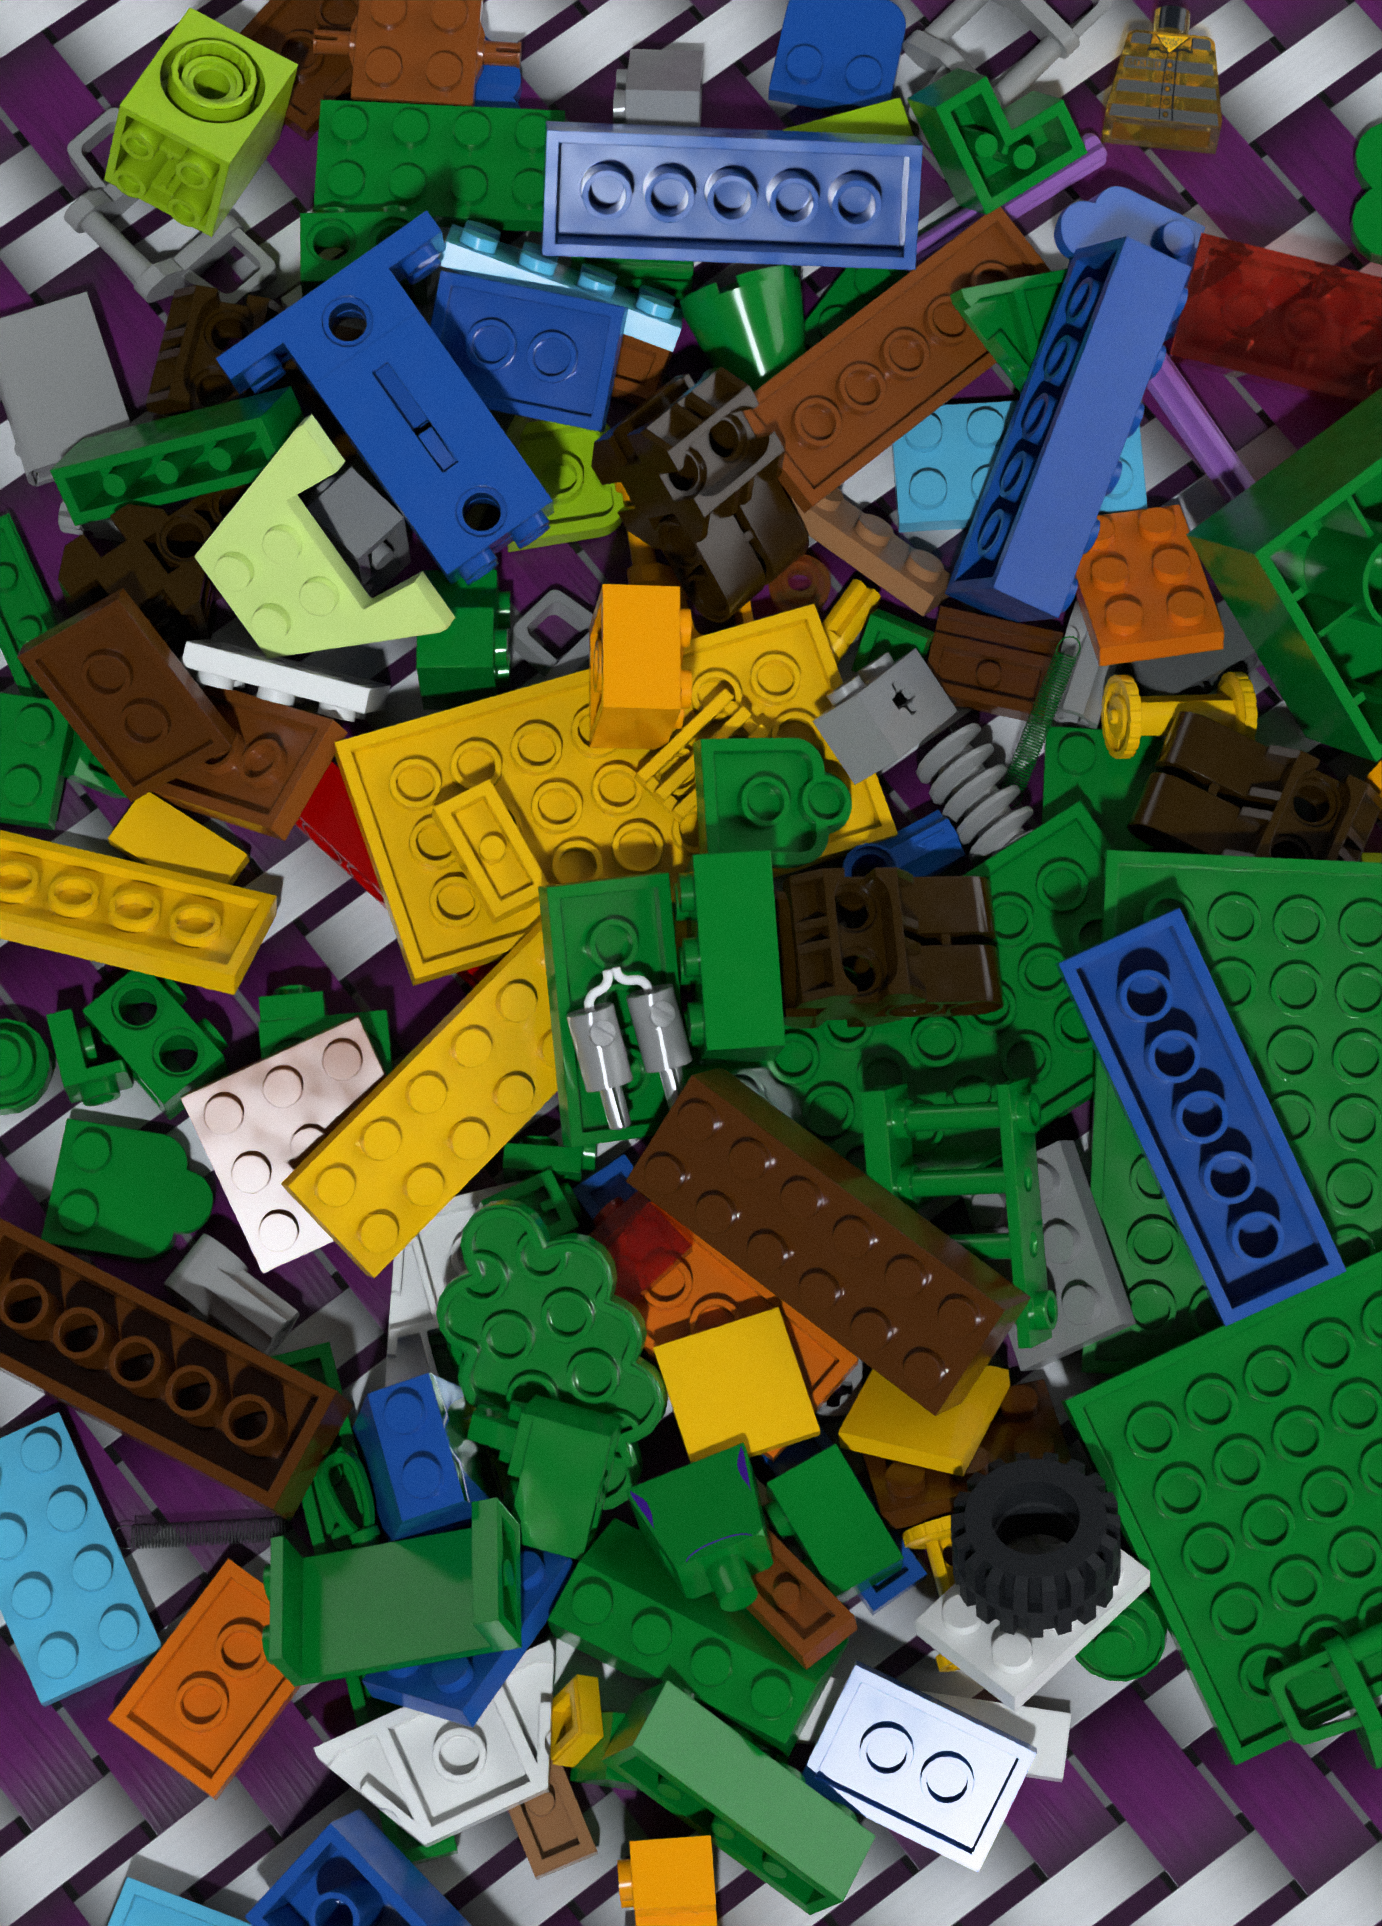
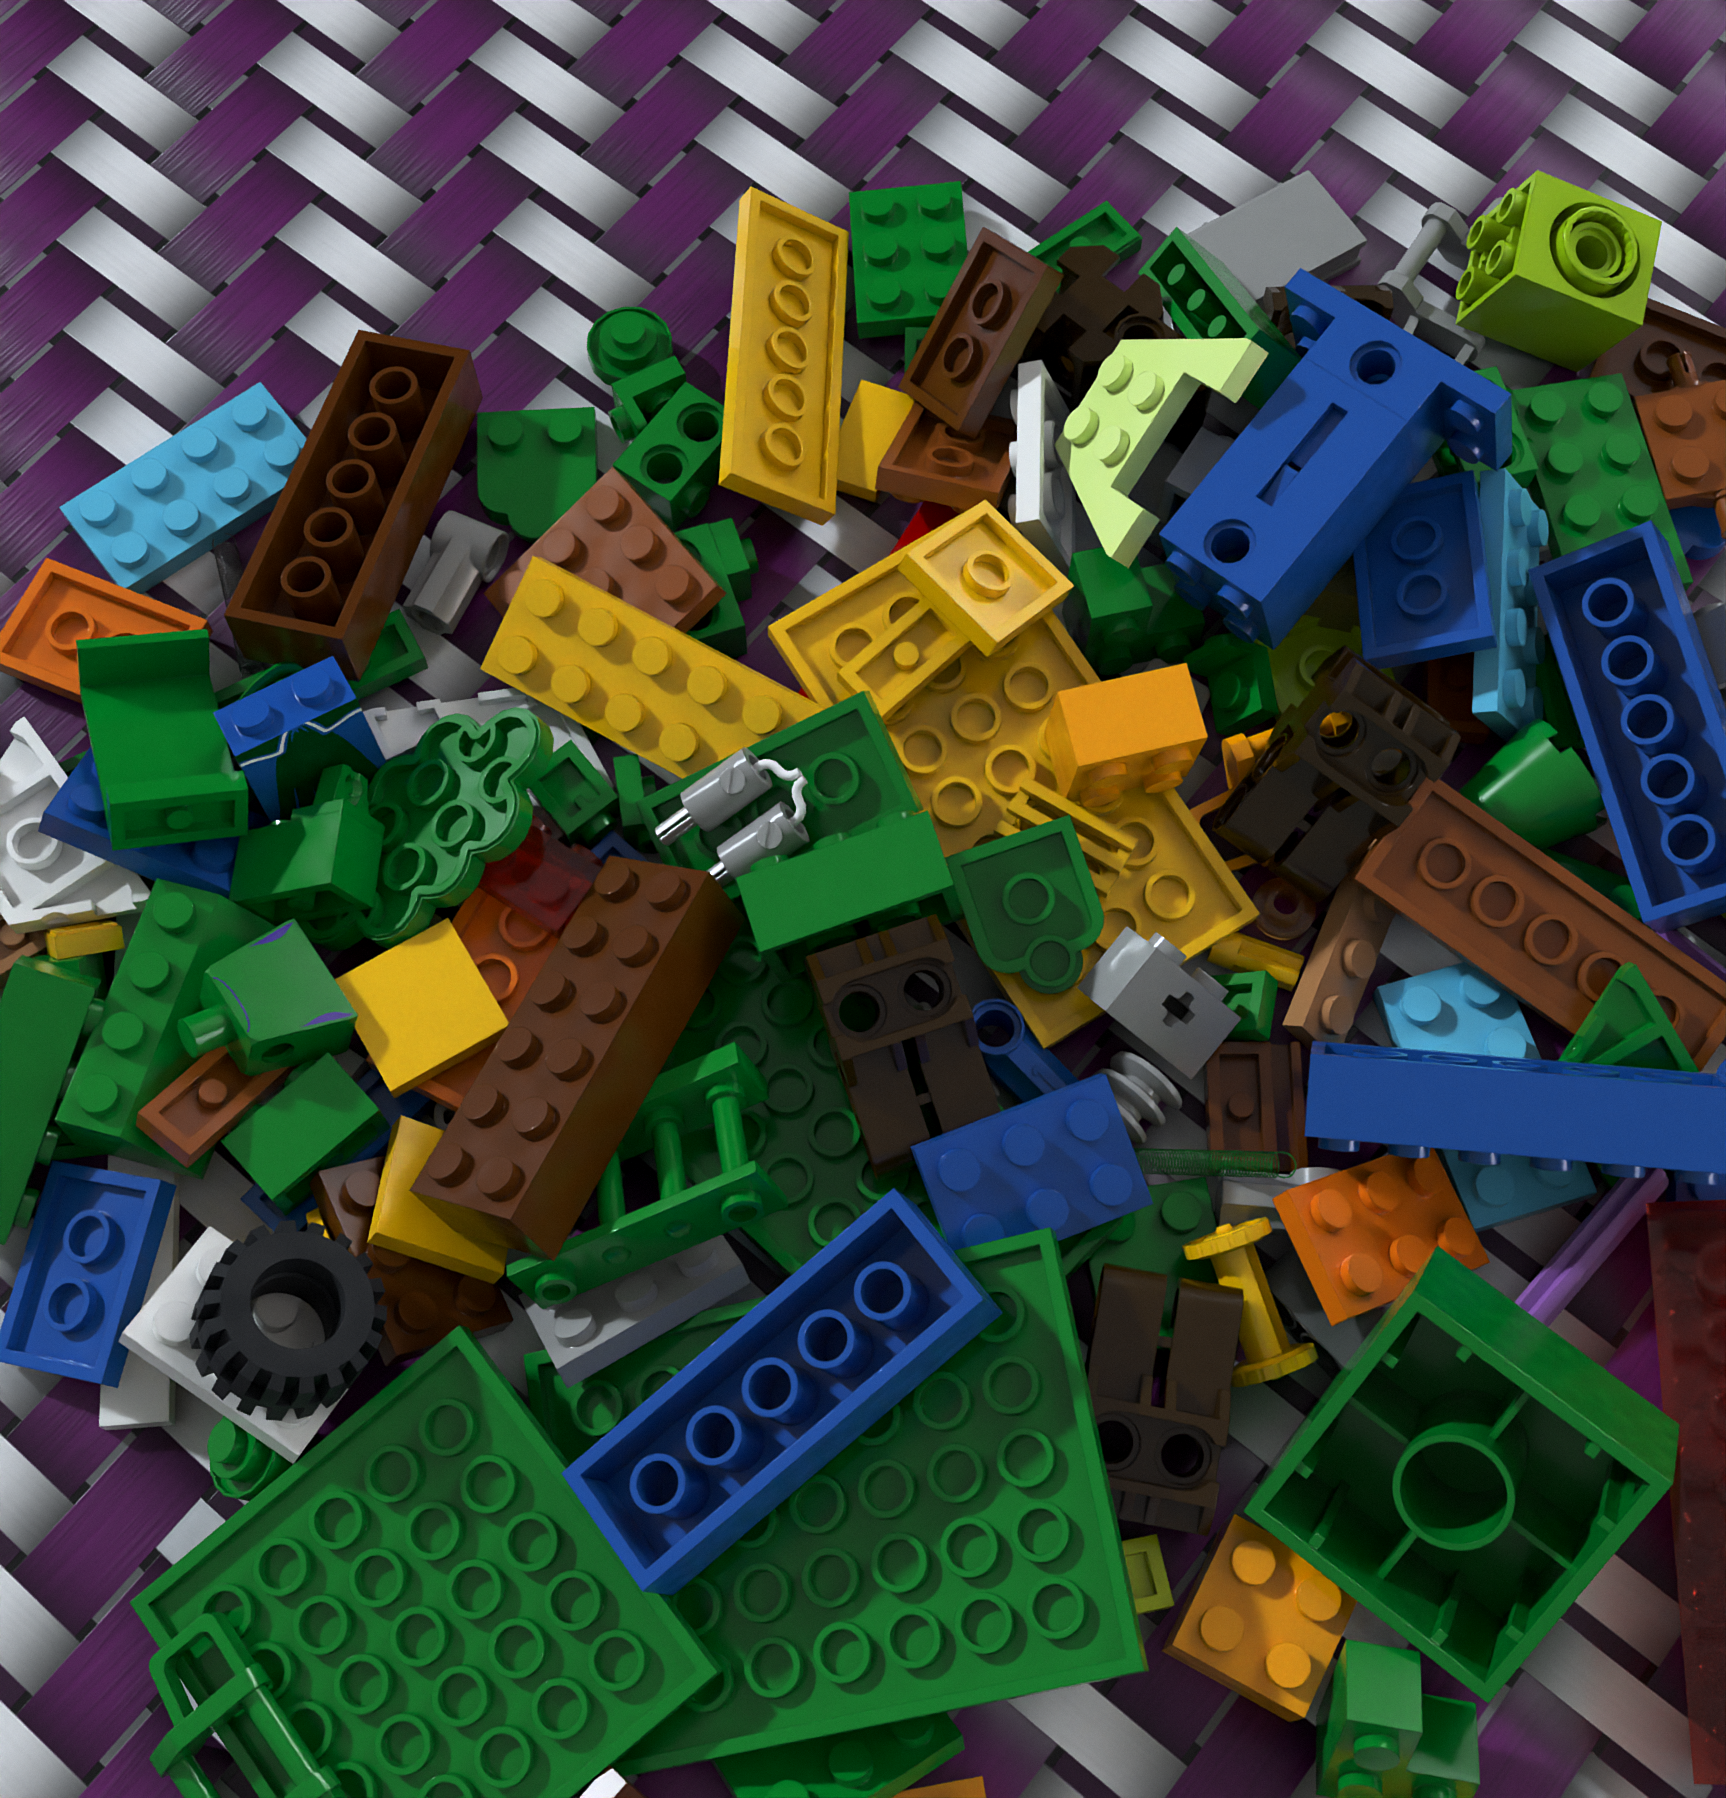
camera: 75 degrees right, 5 degrees down
none -> yellow plate [897,499,1074,658]
none -> blue plate [911,1073,1154,1250]
none -> green bracket [1183,633,1279,737]

